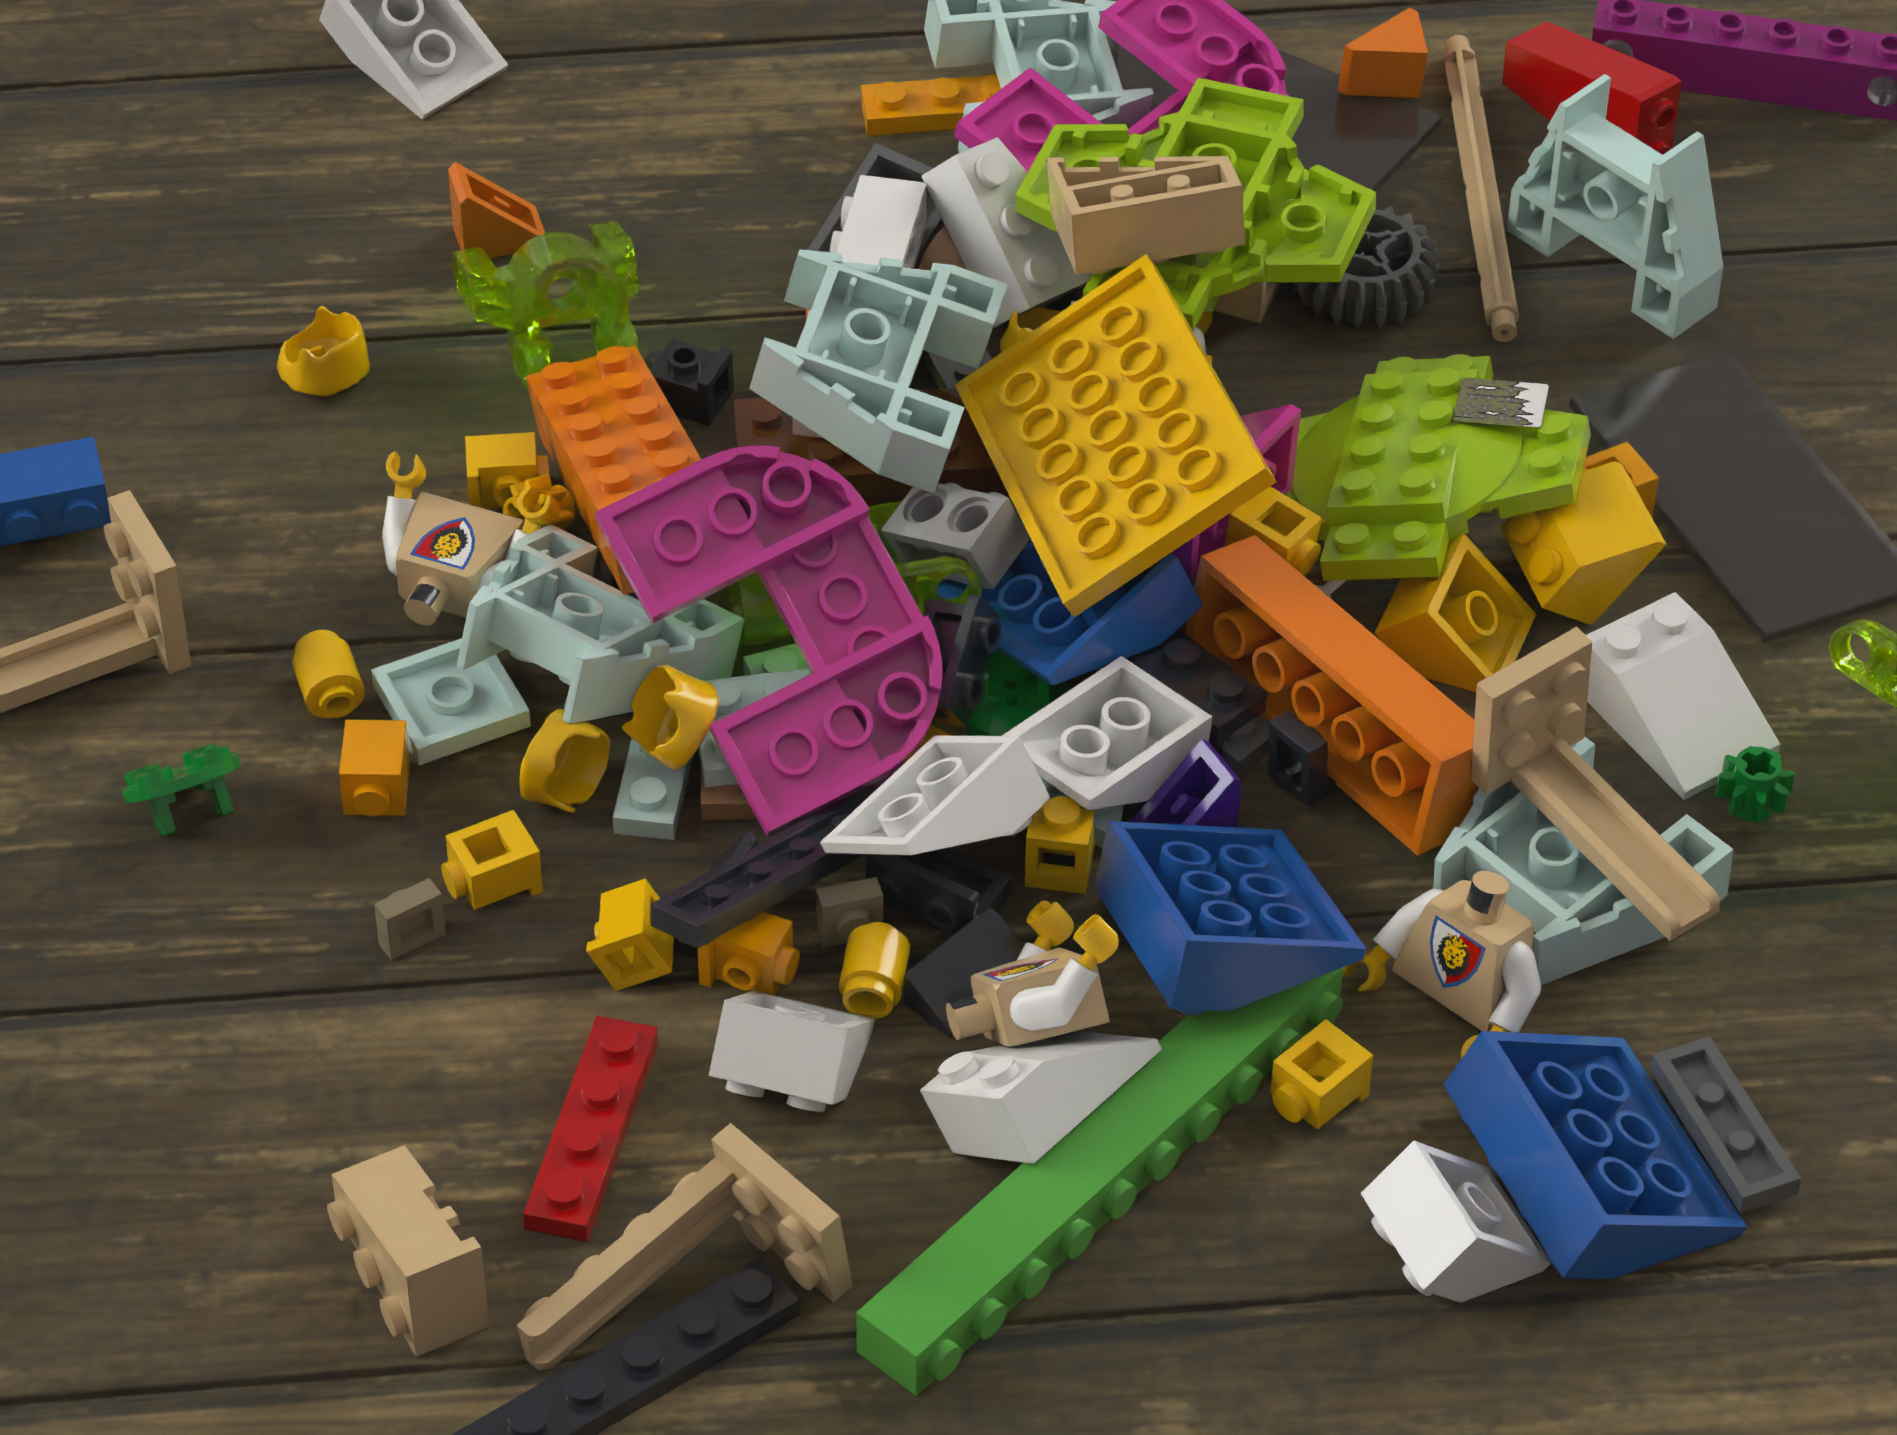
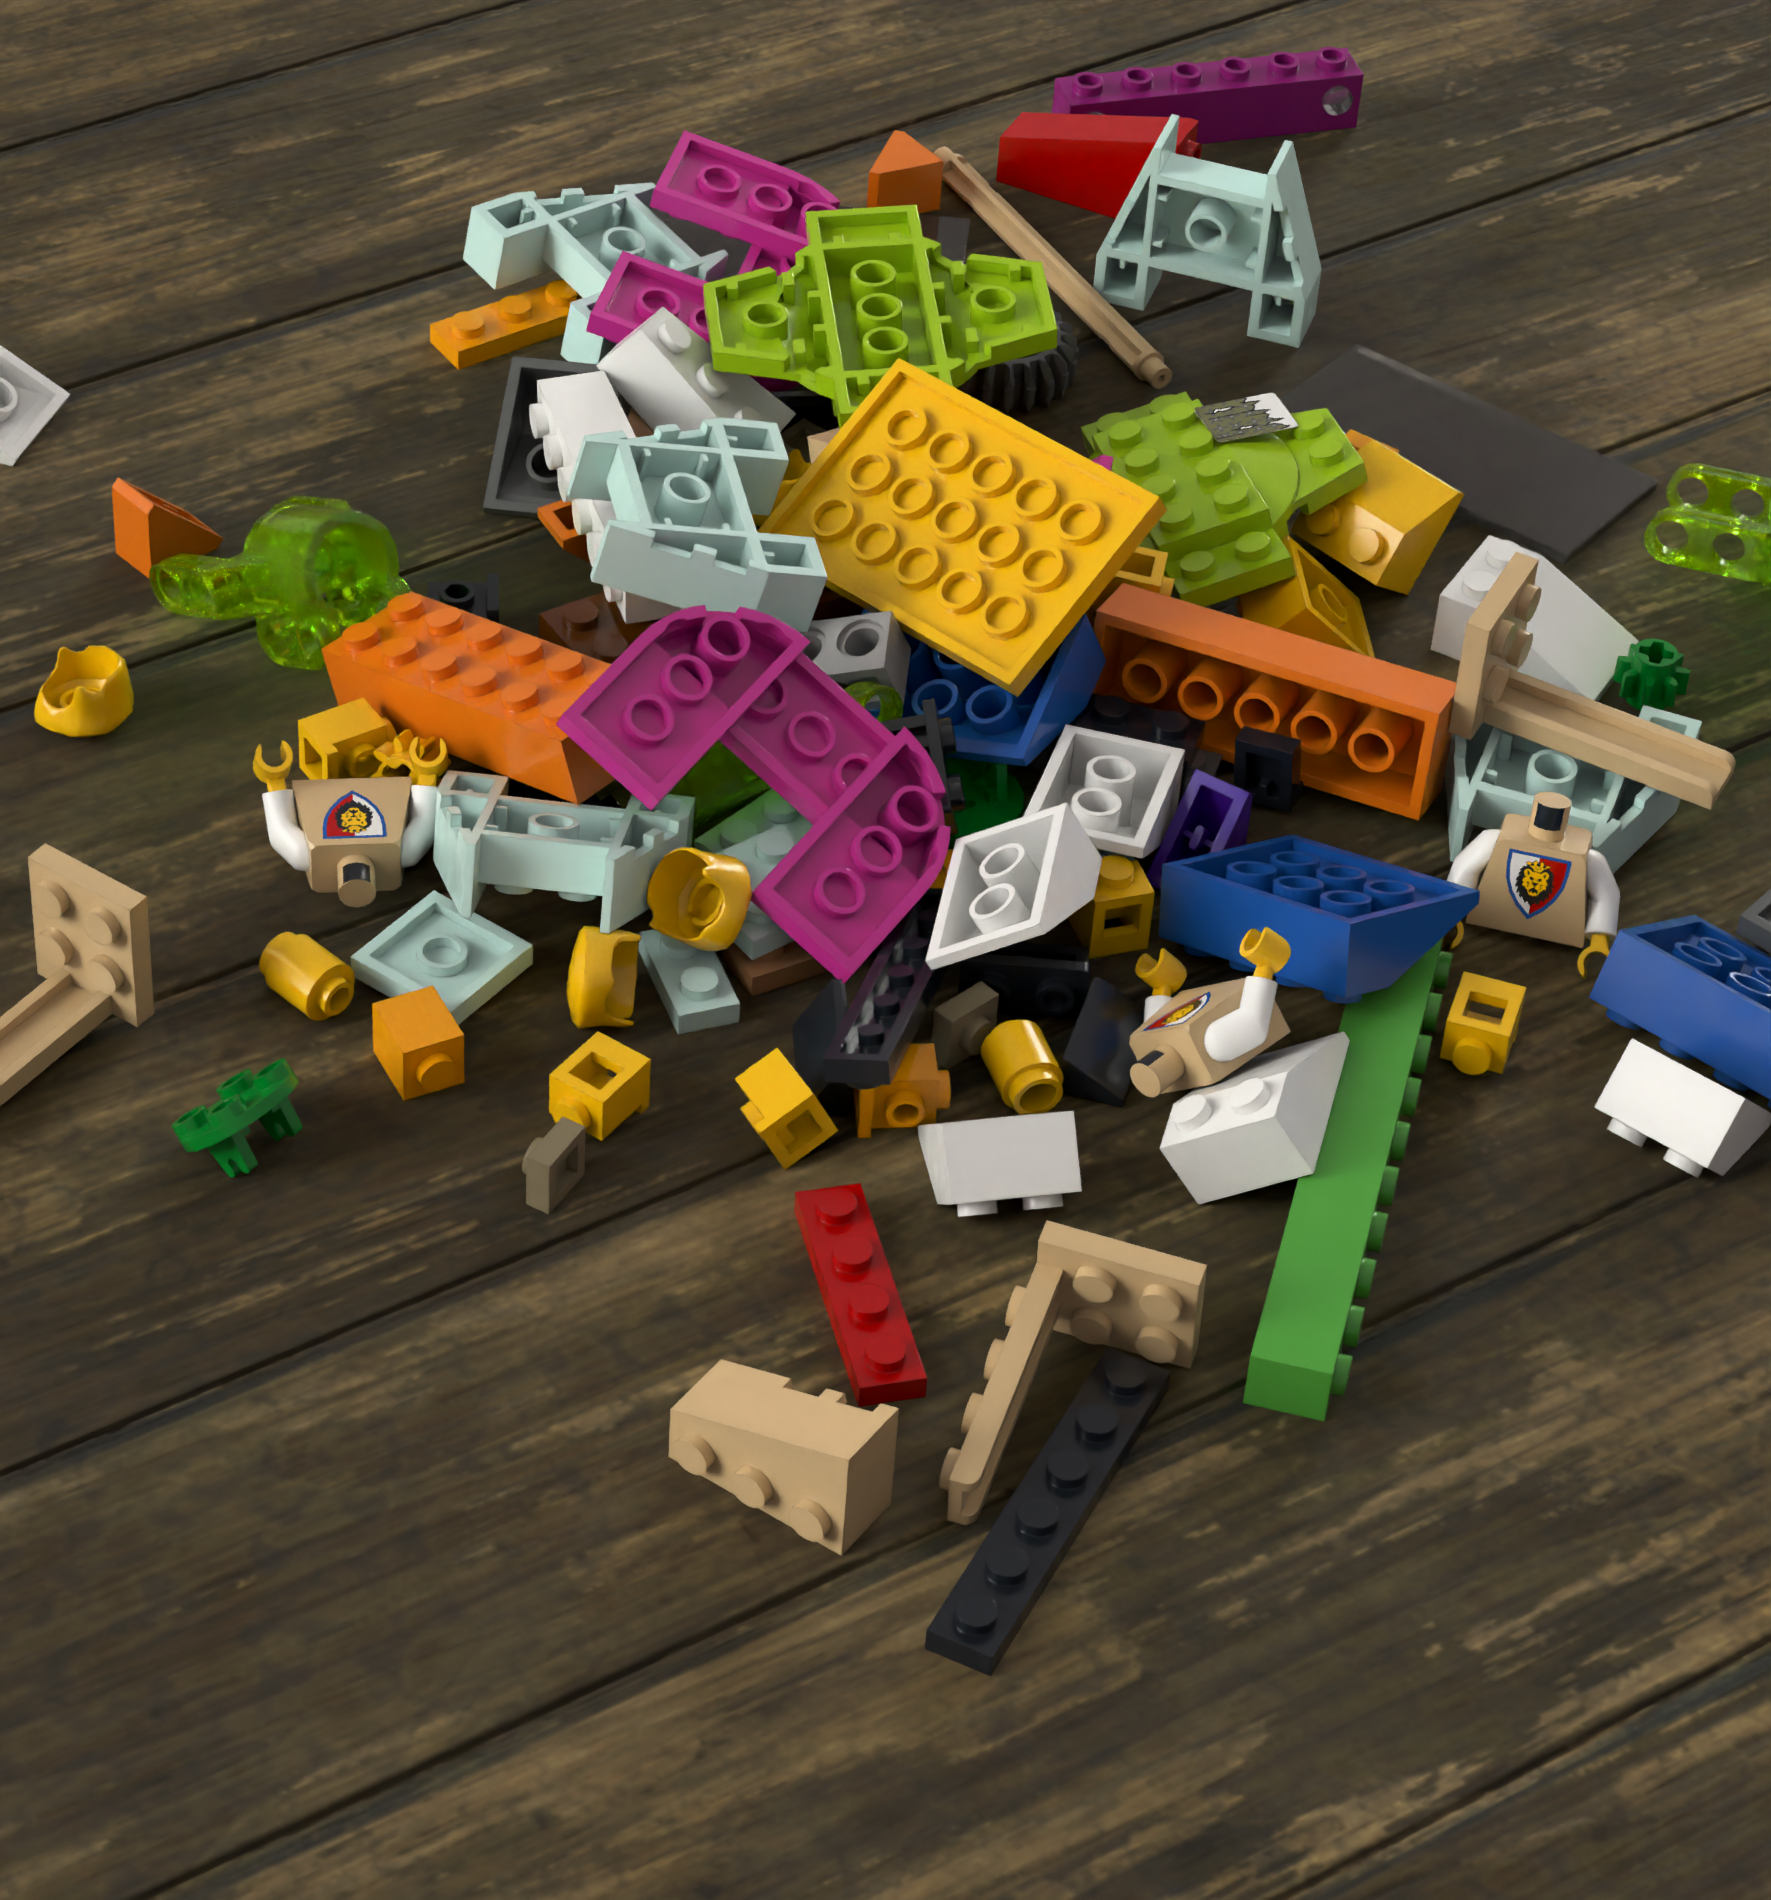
camera: 30 degrees left, 5 degrees down
tan wedge [1046,156,1245,275] -> none

